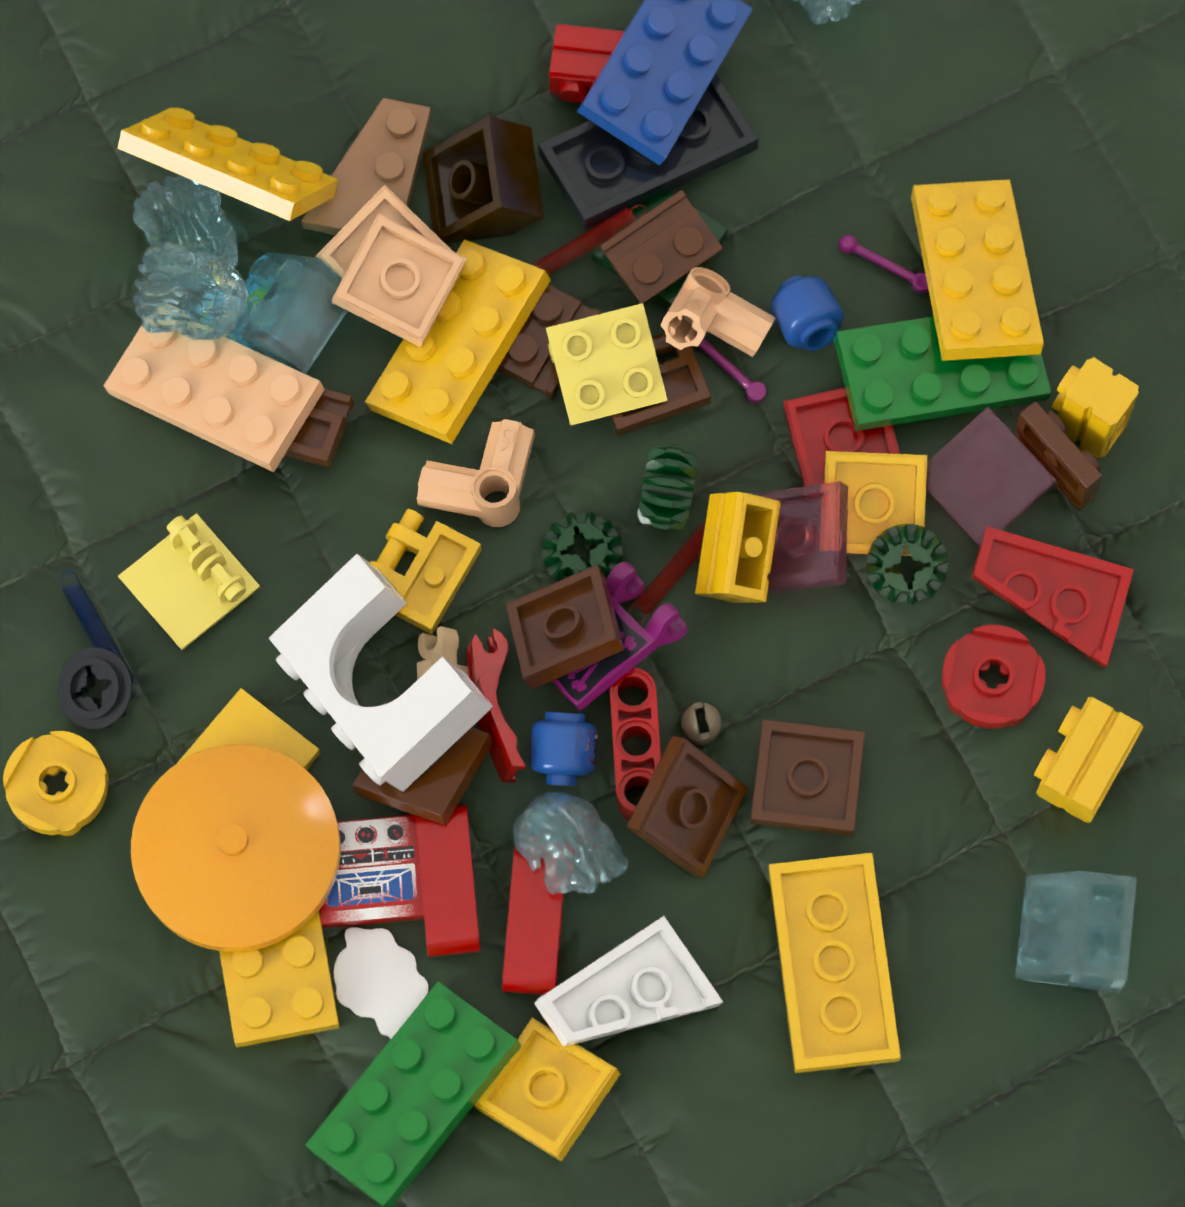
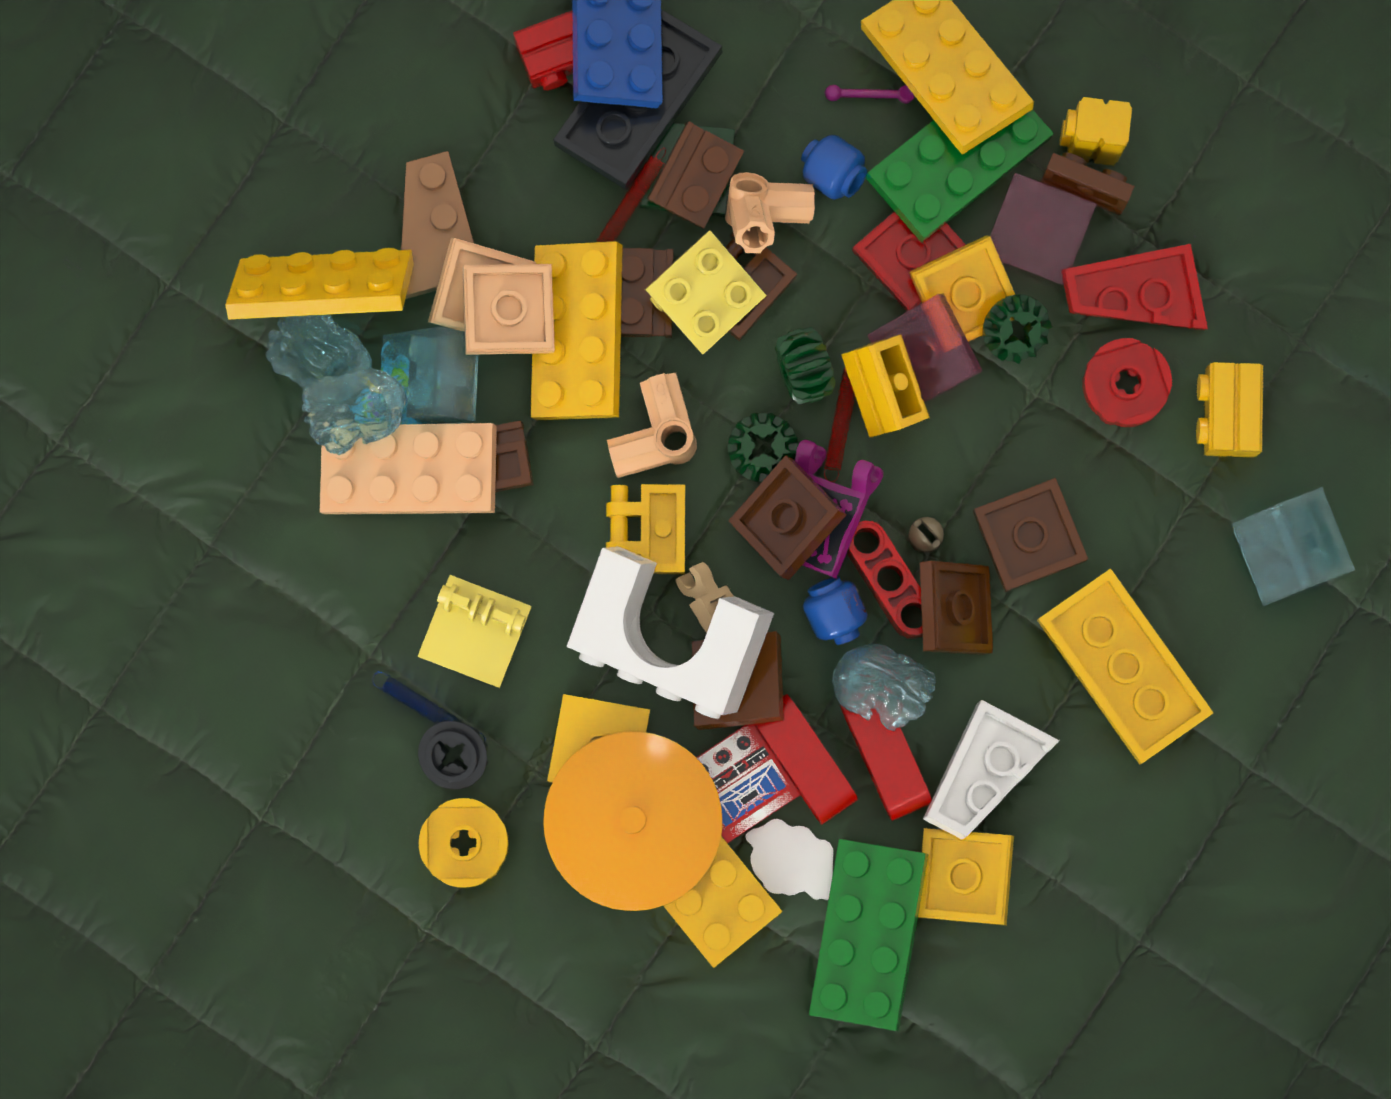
camera: 30 degrees left, 10 degrees up
dark brown slope [423,116,544,244] -> none
red arm [465,629,526,783] -> none
magenta hinge [699,336,766,403] -> none

